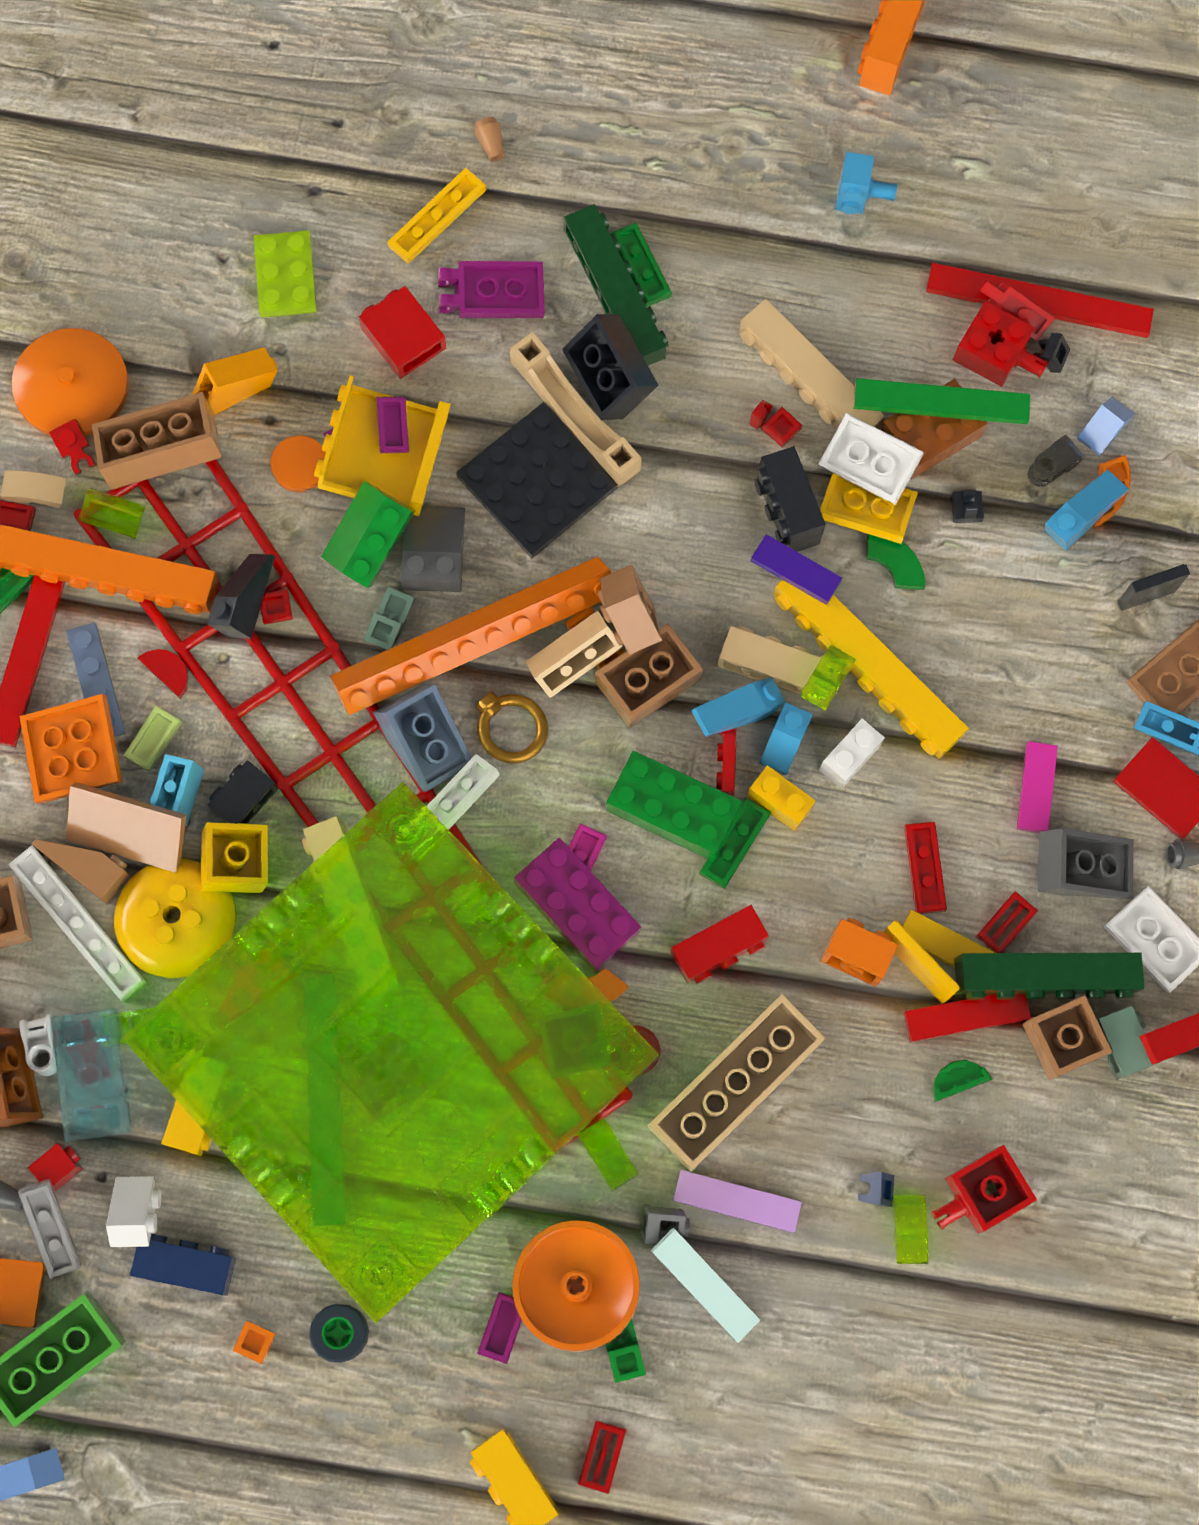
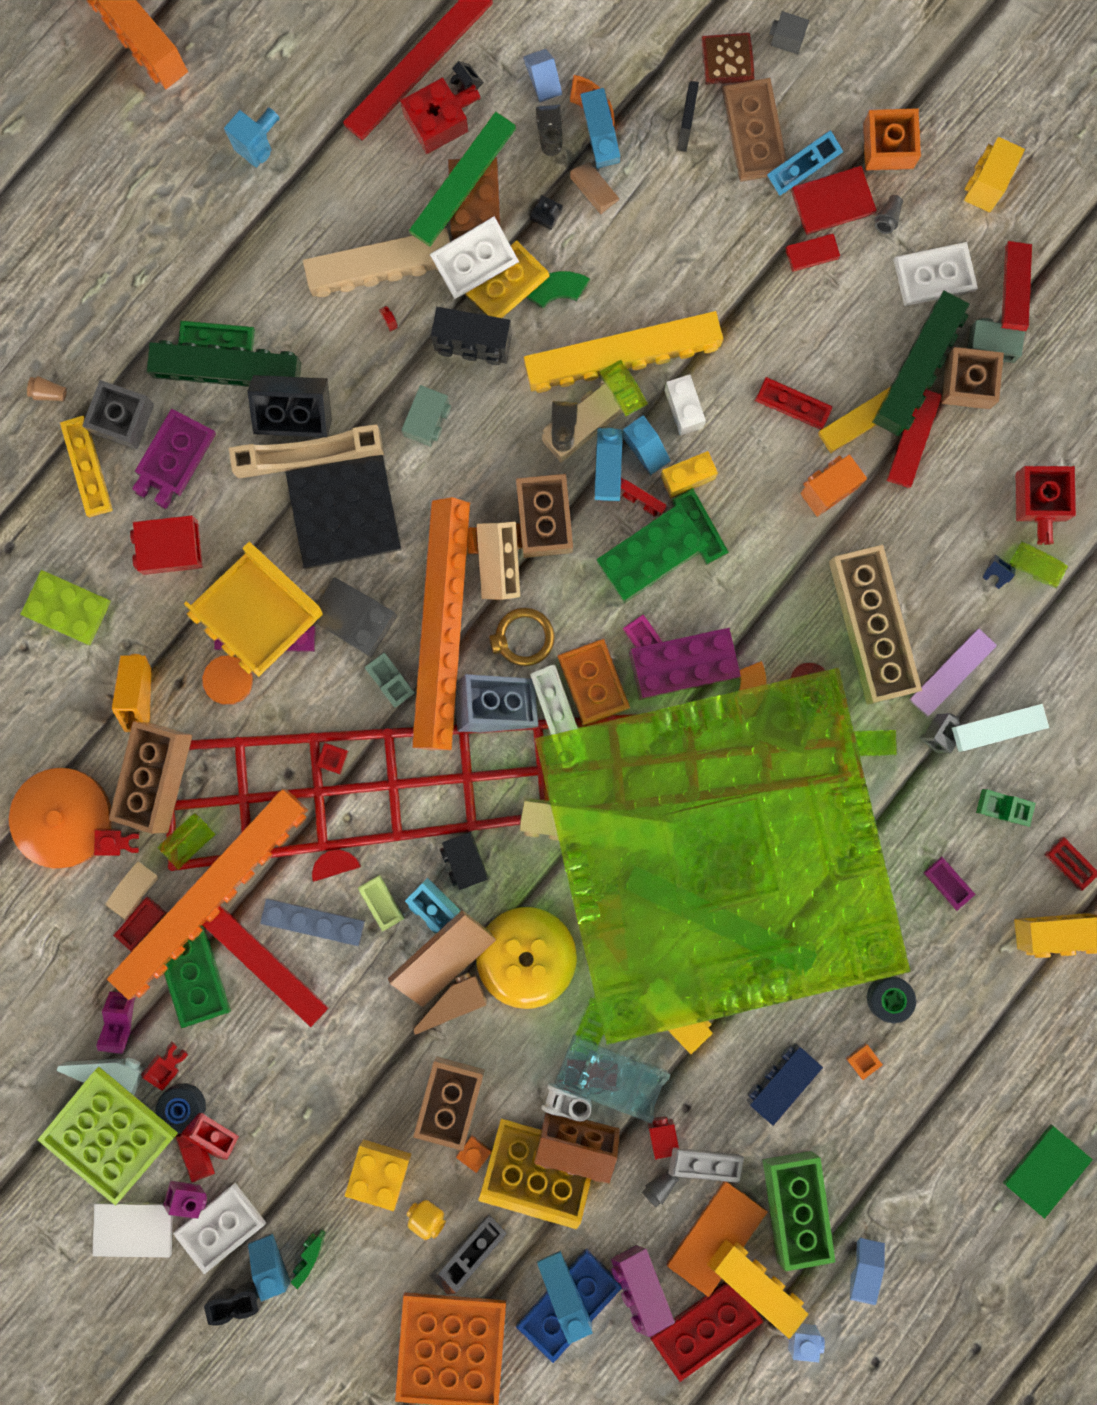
camera: 55 degrees left, 10 degrees up
white tile [8,845,147,1002] -> none
orange plate [19,694,123,804] -> none
white brick [106,1176,161,1247] -> none
yellow brick [201,822,268,893] -> none
black slope [207,554,275,639] -> none
green slope [321,481,416,588] -> none
magenta tile [376,397,409,453] -> none
orange dish [512,1220,640,1352] -> none
brick [598,565,662,655] -> none
red brick [670,904,769,984] -> none
dark purple tile [750,534,842,605] -> none
red tile [762,407,803,448] -> none
yellow tile [883,920,960,1004] -> none
green plate [932,1060,993,1103] -> none
red tile [975,891,1038,953] -> none
red hinge [979,279,1055,342] -> none
dark pink tile [1017,741,1058,833] -> none
dark grey slope [1038,828,1134,899] -> none
none -> flat silver brick [82,380,154,449]
none -> sand green brick [402,385,451,447]
none -> clear smoke piece [551,401,578,452]
none -> orange tile [557,639,630,726]
none -> medium nougat slope [570,162,620,215]
none -> red tile [785,233,840,272]

